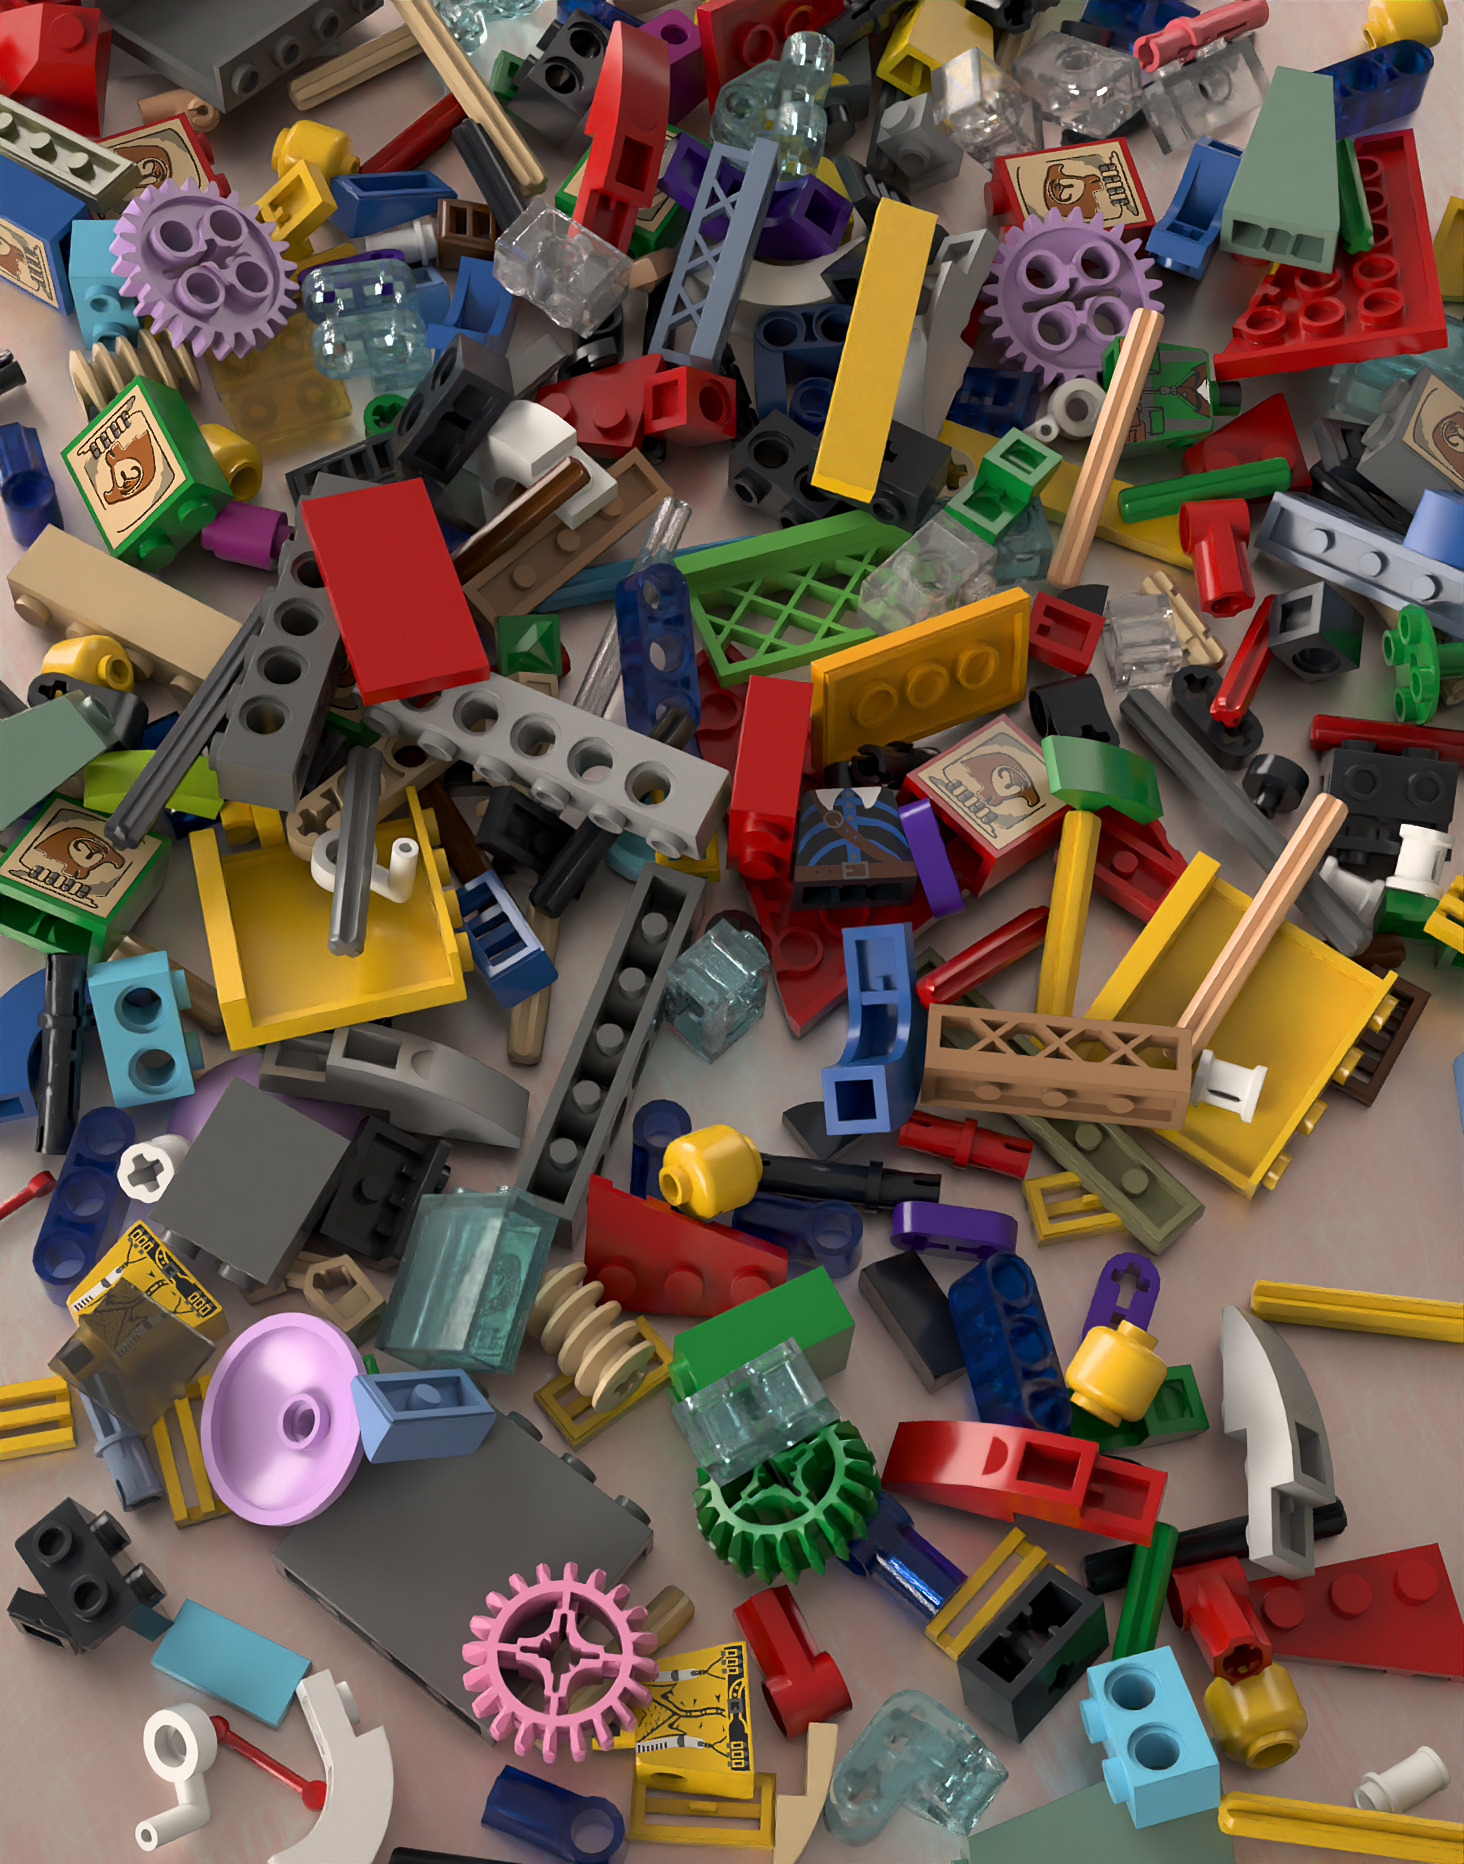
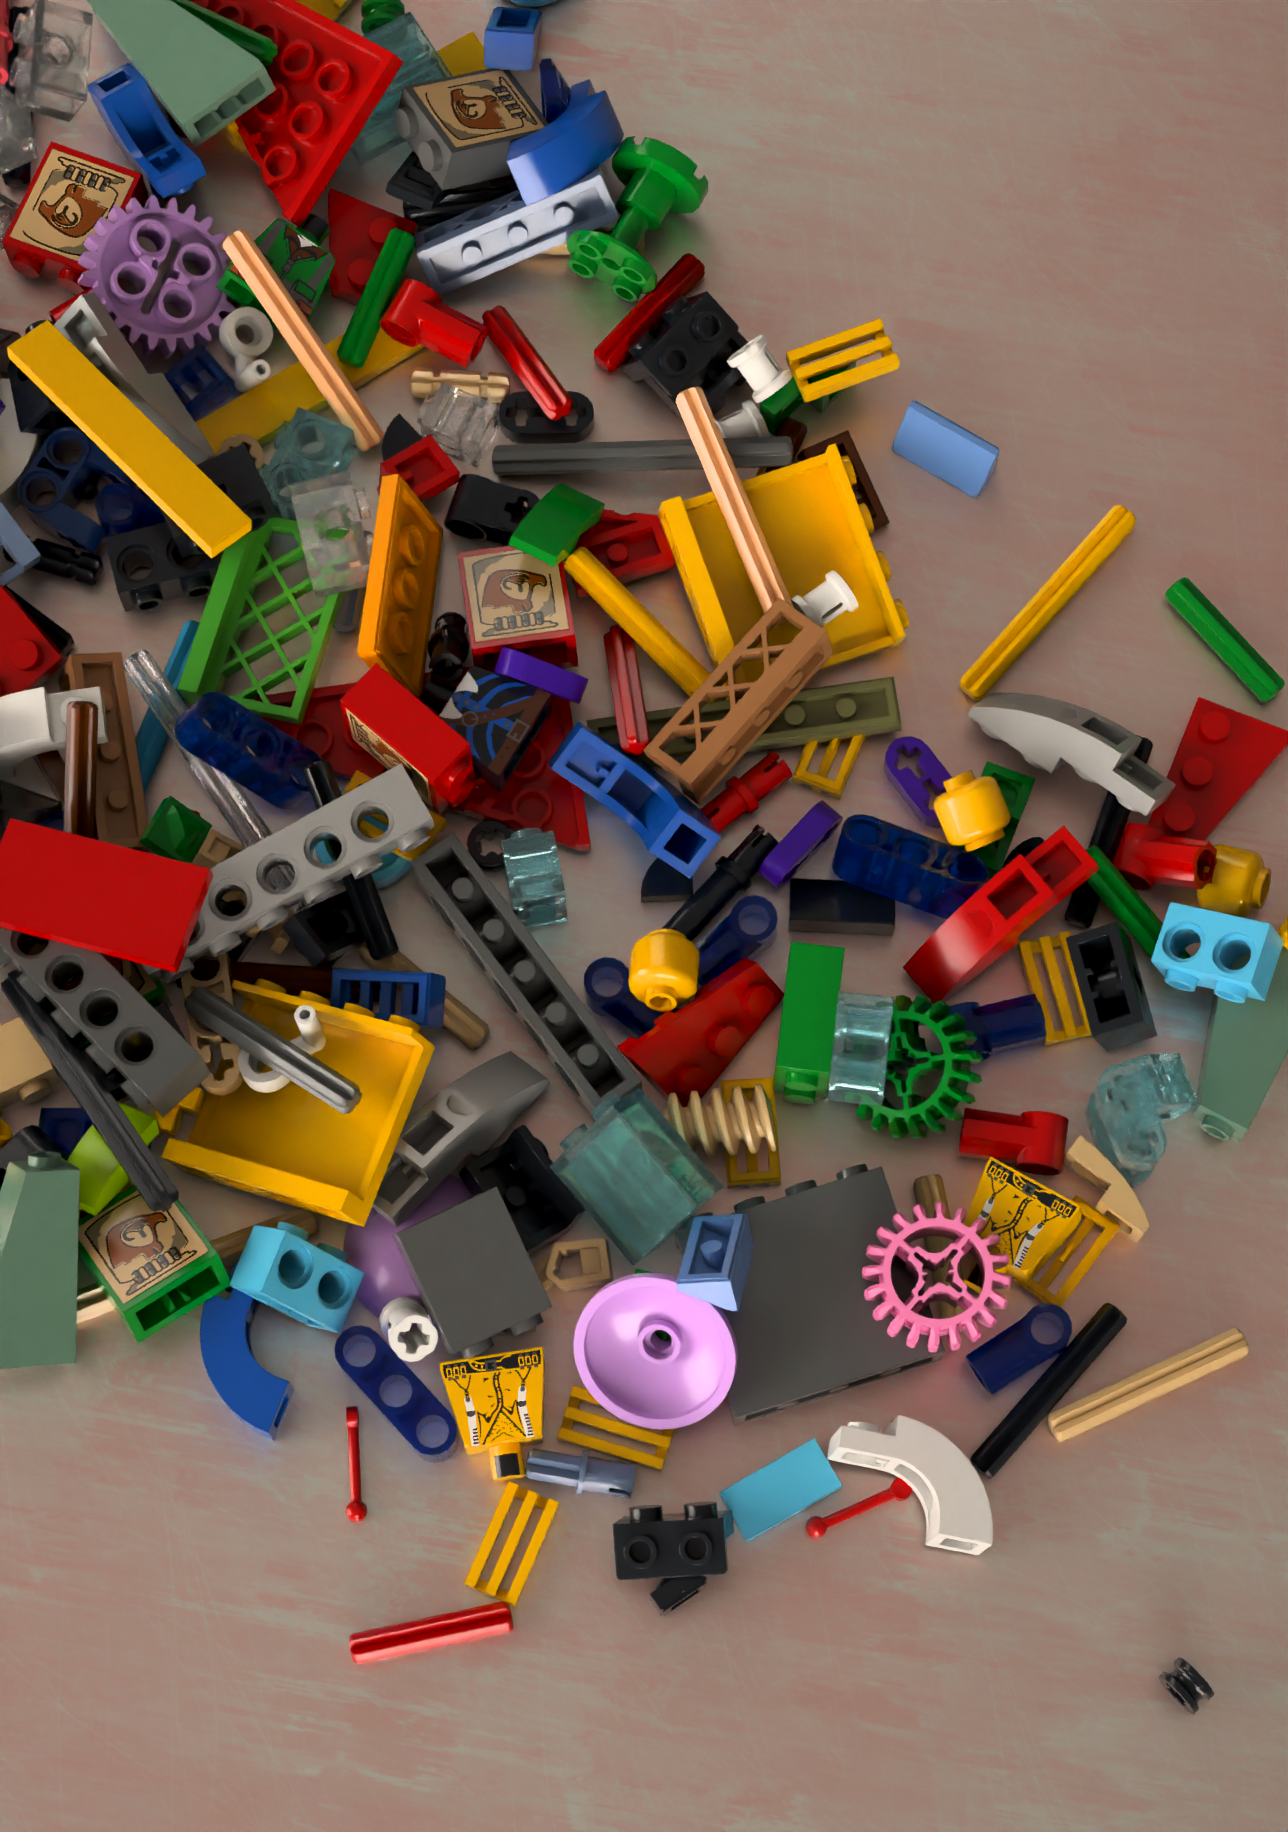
camera: 50 degrees left, 10 degrees up
black pin [35,952,91,1155] -> none
clear smoke piece [47,1277,217,1438] -> none
white plate [136,1702,217,1851] -> none
red brick [644,365,736,448] -> none
green slope [941,427,1063,552] -> none
black tile [1242,754,1310,820] -> none
black brick [1267,581,1364,683] -> none

